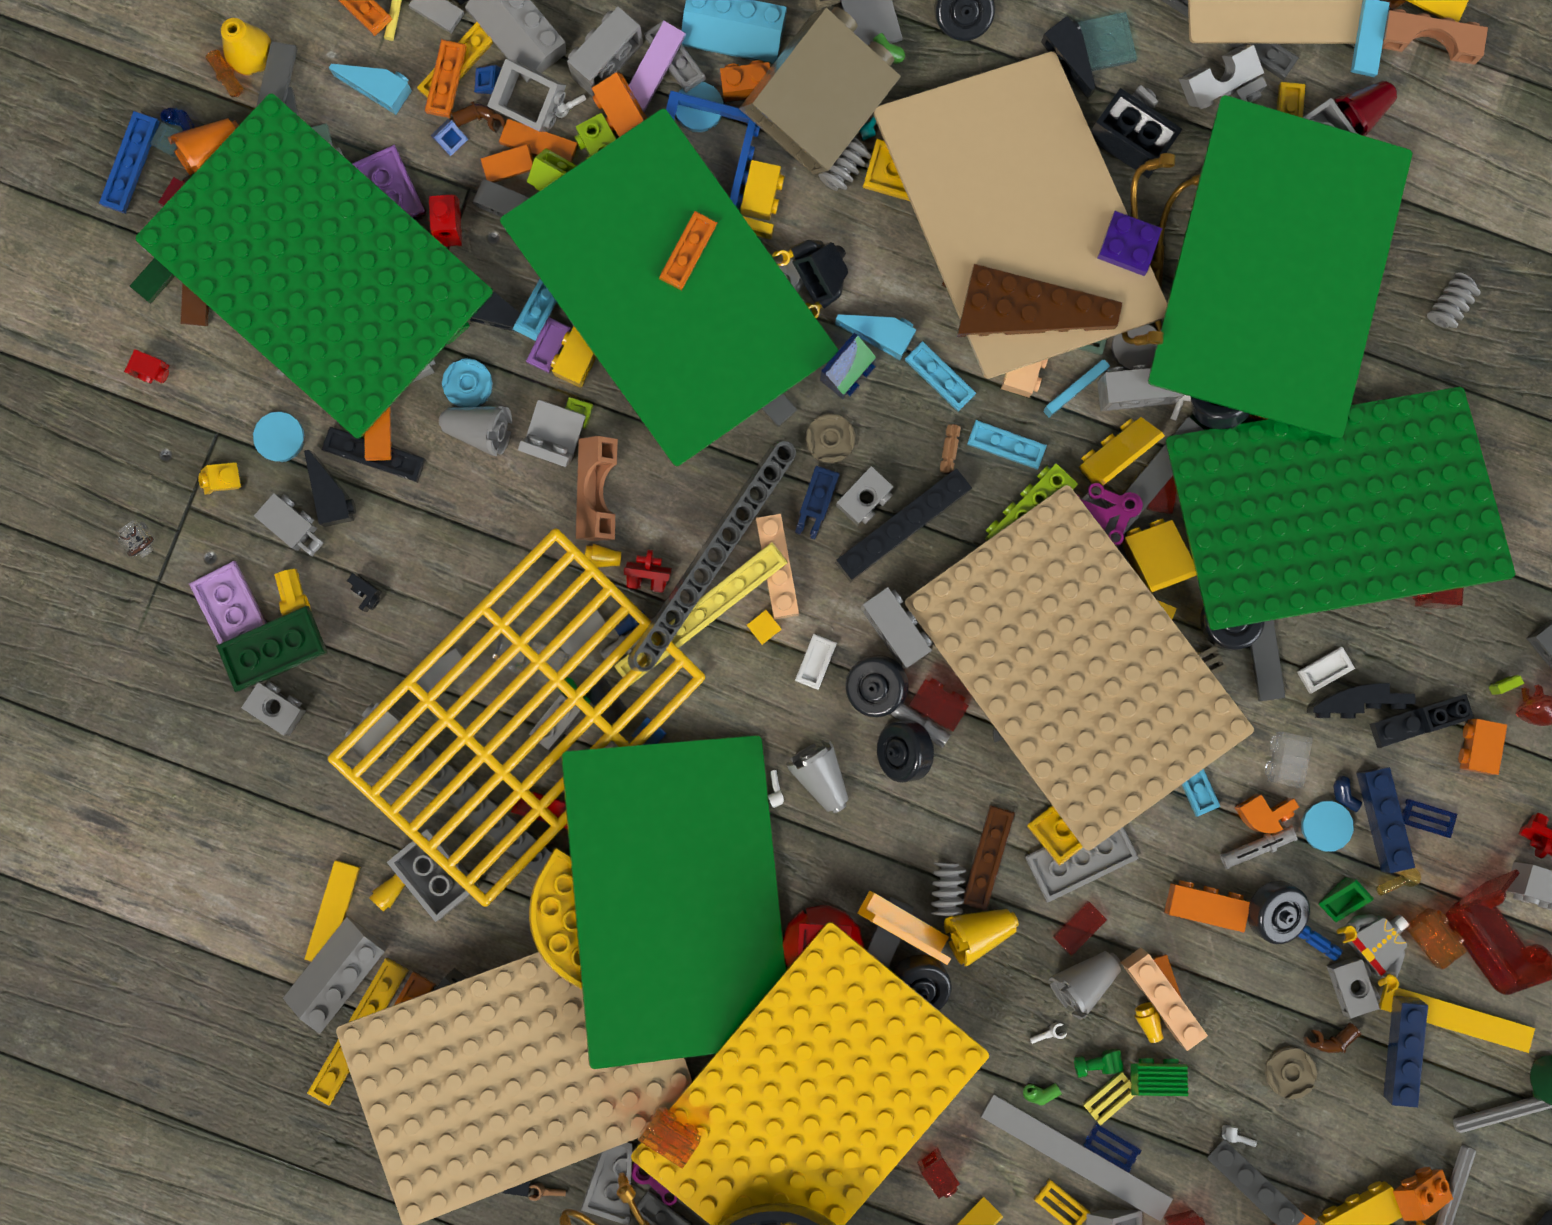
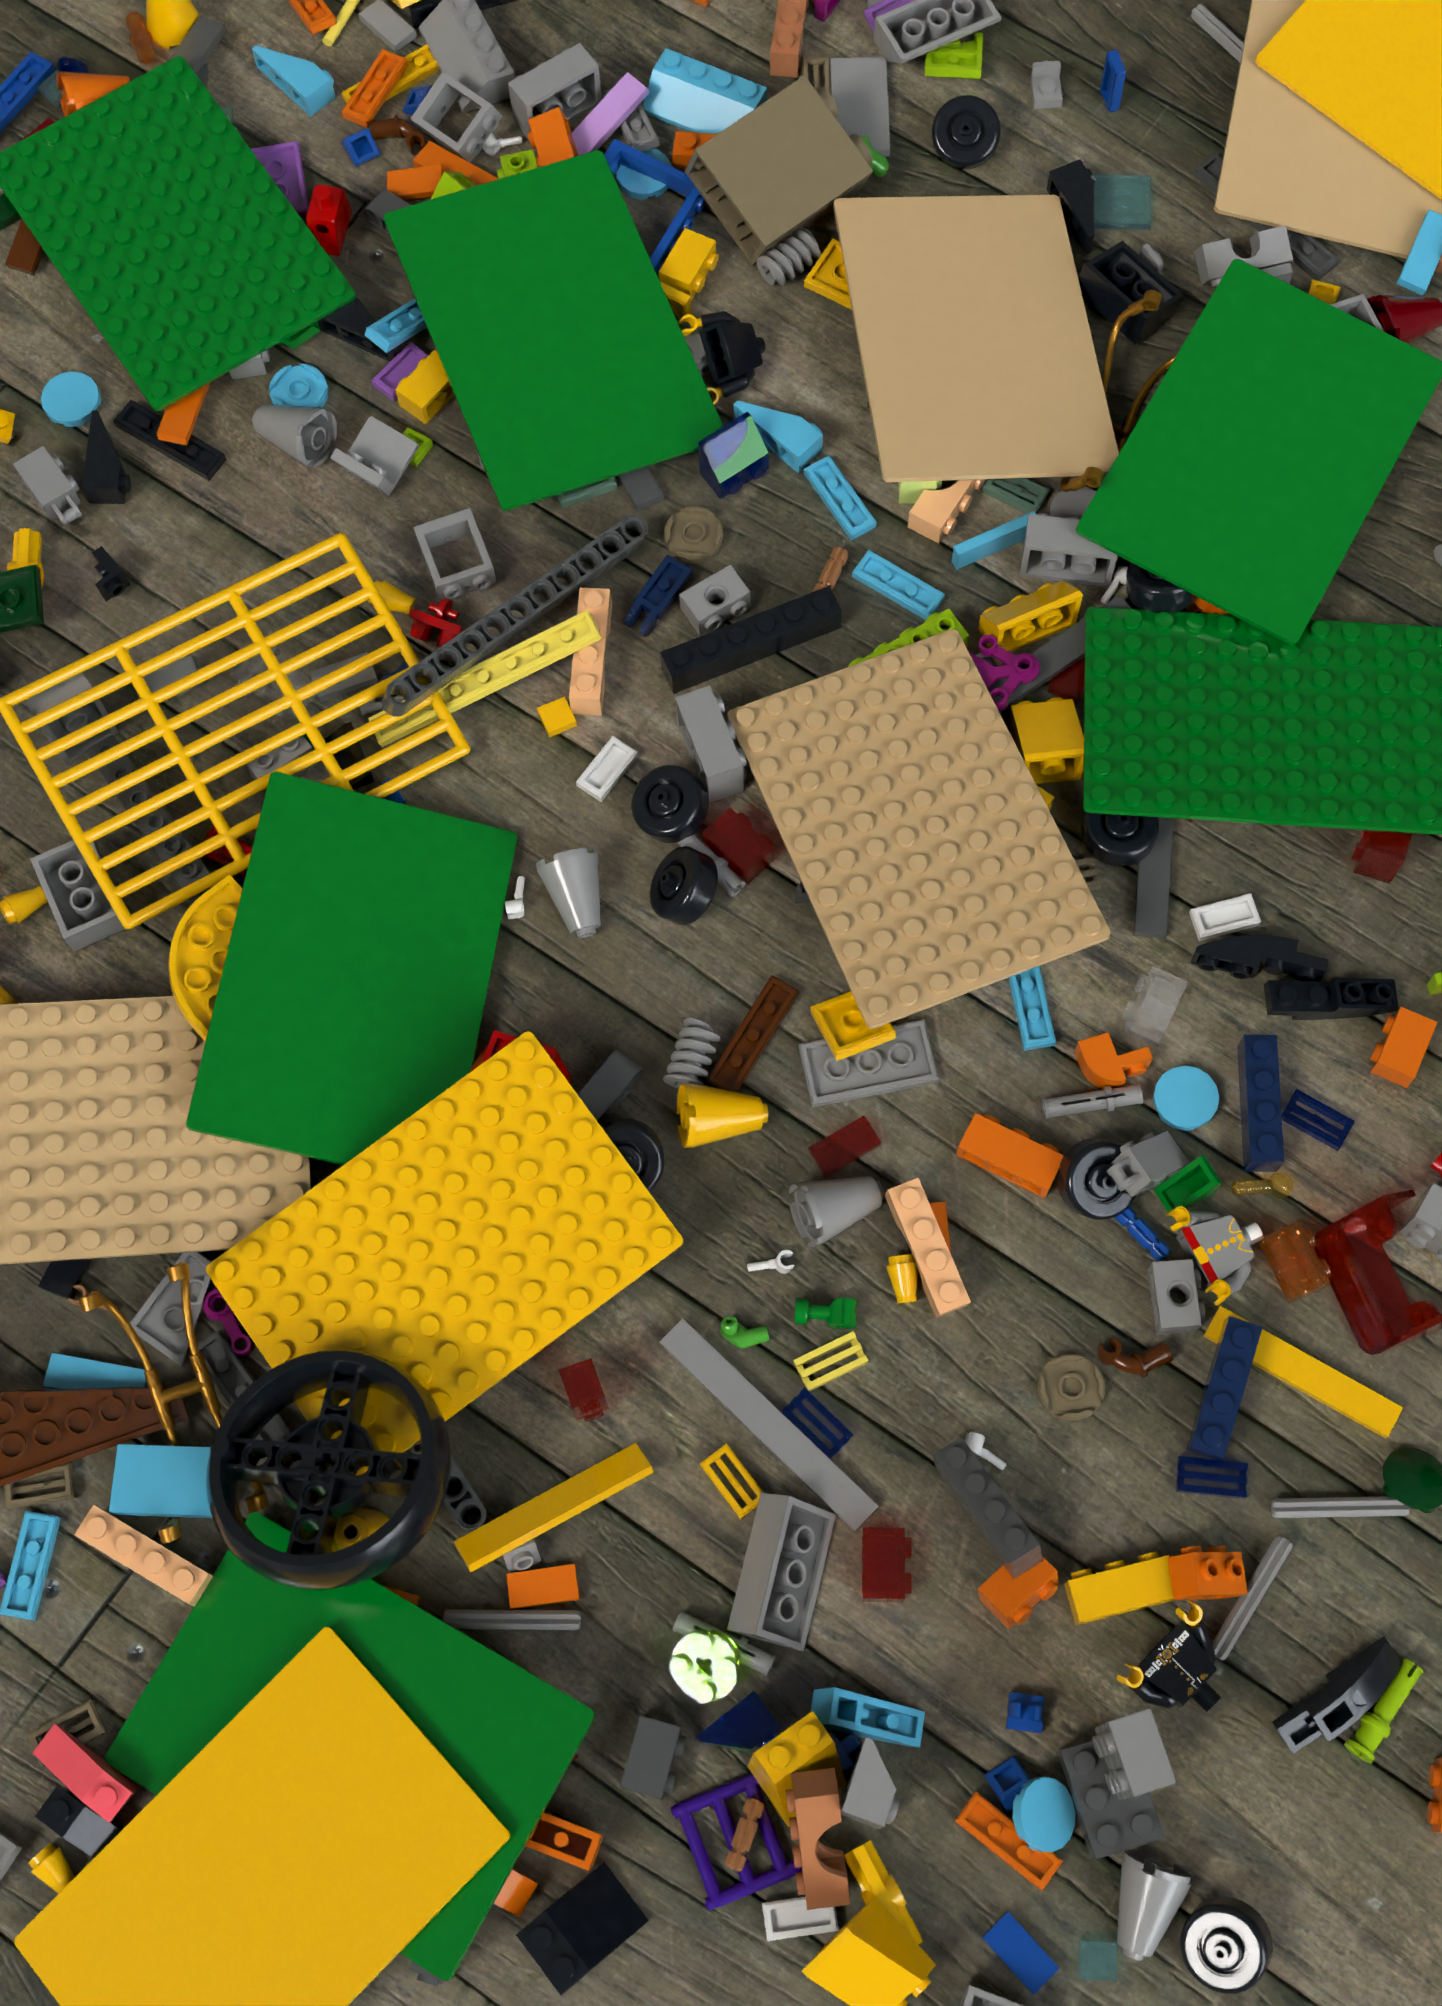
camera: 20 degrees right, 15 degrees down
nougat arch [576,436,618,541] -> none
clear orange brick [638,1108,701,1169] -> none
orange tile [659,211,717,291] -> none
light orange fence [857,891,951,965] -> none
teal hand [859,117,877,141] -> none
reddish brown wing [956,264,1123,337] -> none
dark purple plate [1097,211,1162,276] -> none
green brick [1131,1058,1189,1096] -> none
dark blue arm [1333,776,1362,812] -> none
none -> light grey window [413,508,496,602]
none -> light grey brick [1107,1131,1190,1197]
none -> clear blue tile [1176,1456,1248,1499]

